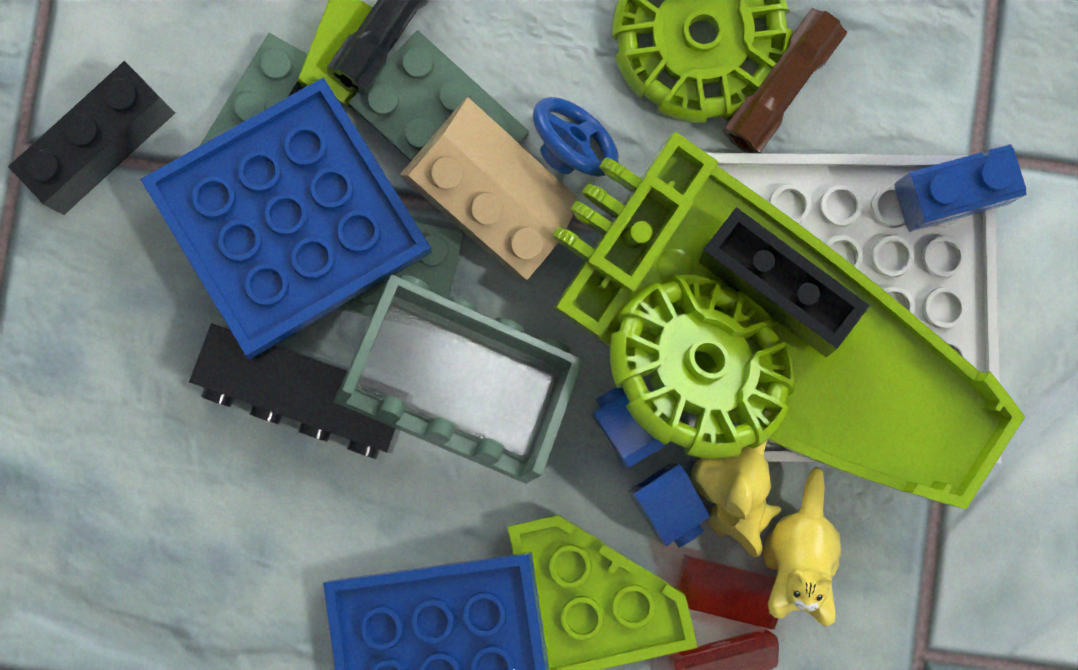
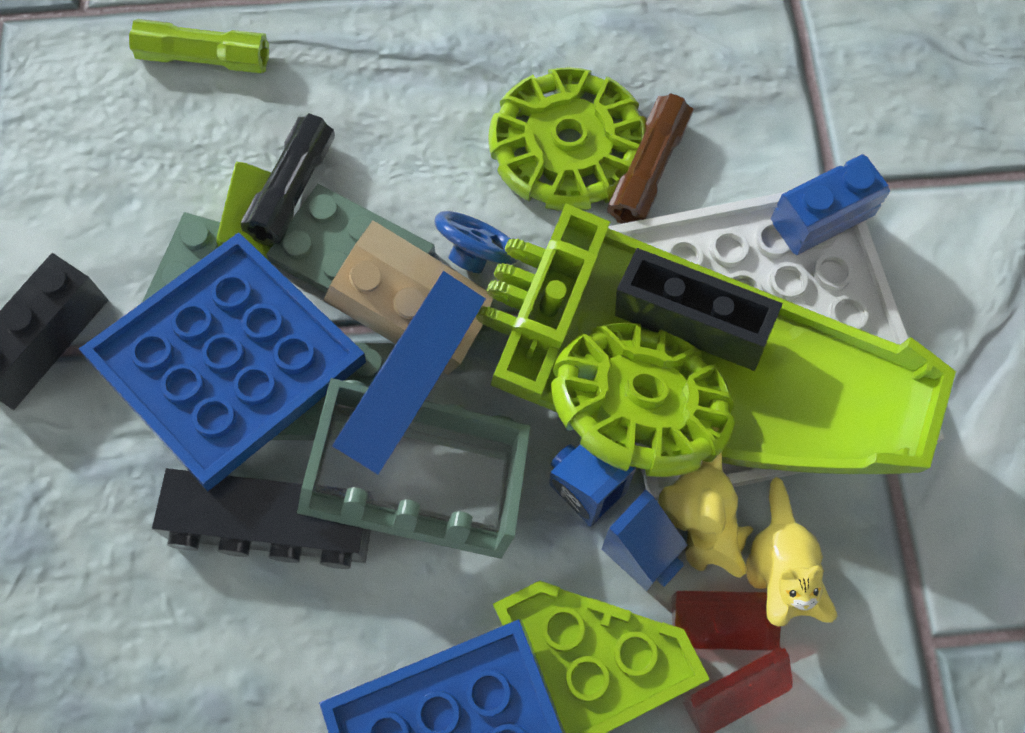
camera: 10 degrees left, 15 degrees down
none -> blue slope [332,271,486,475]

